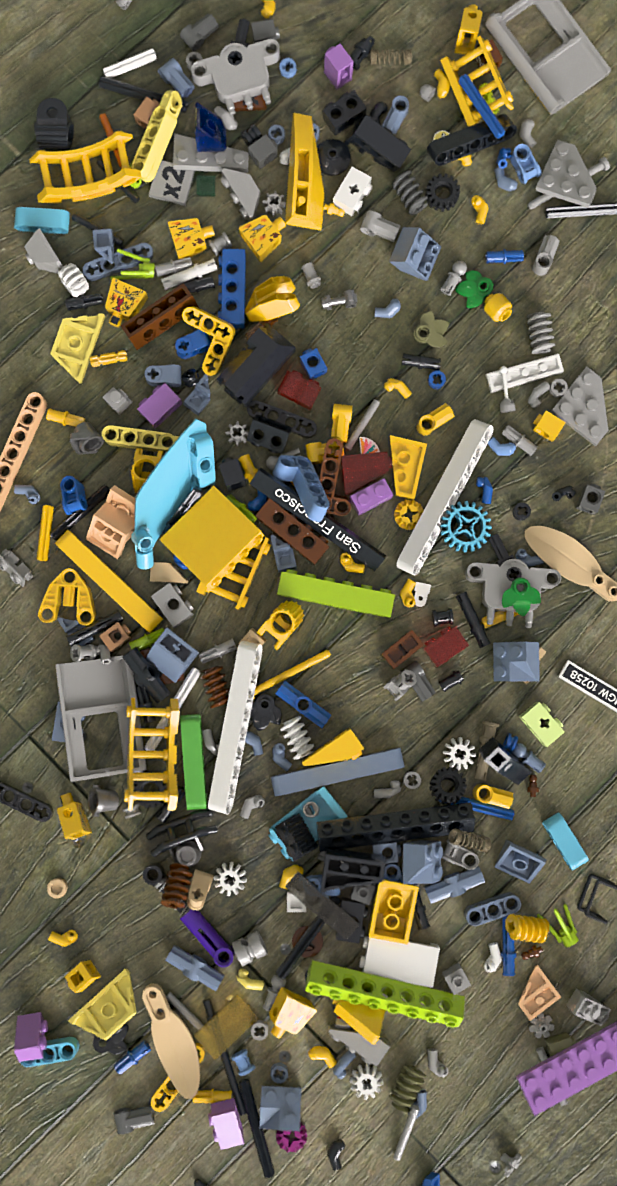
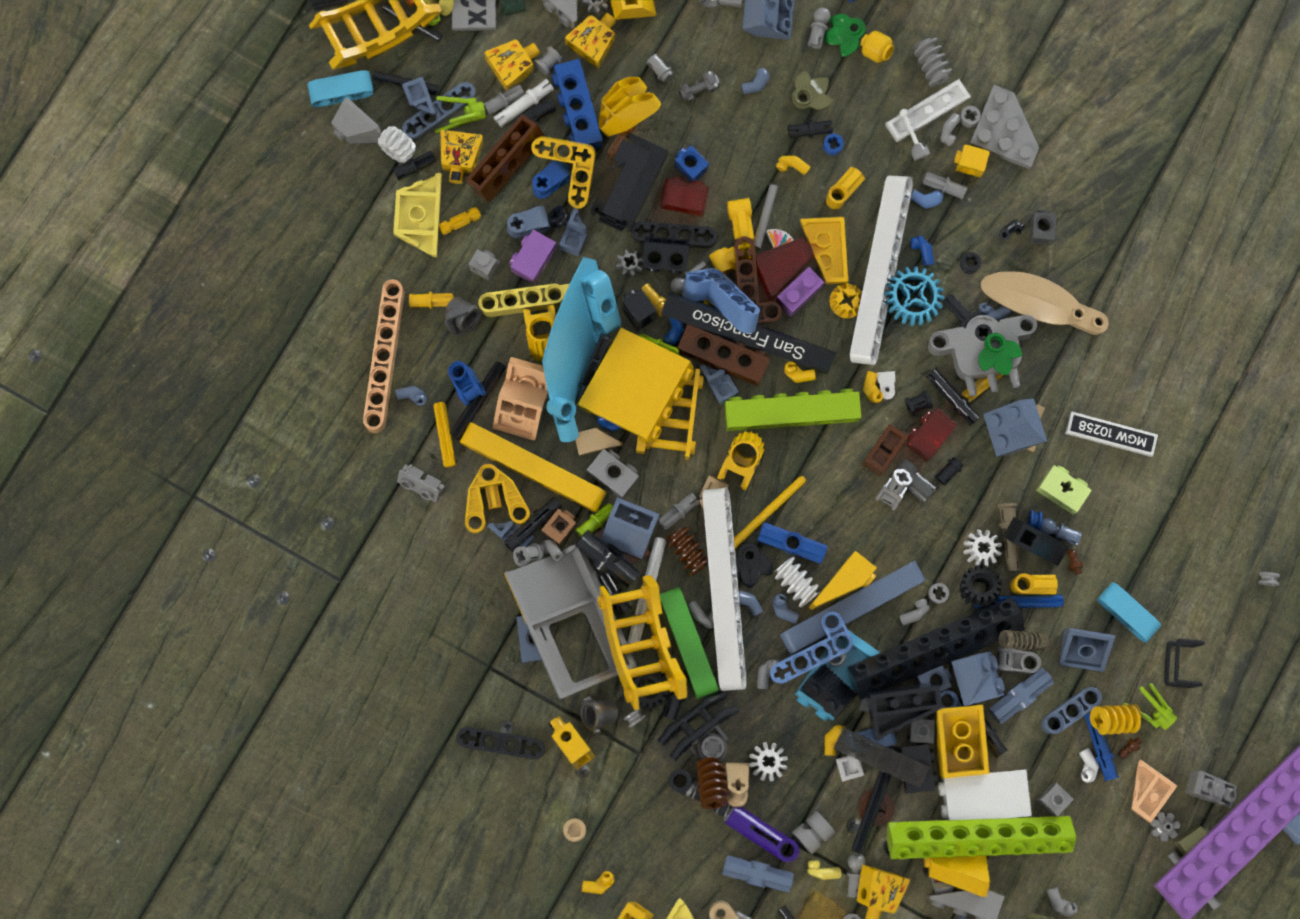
camera: 20 degrees left, 5 degrees down
none -> medium blue beam [770,611,853,683]

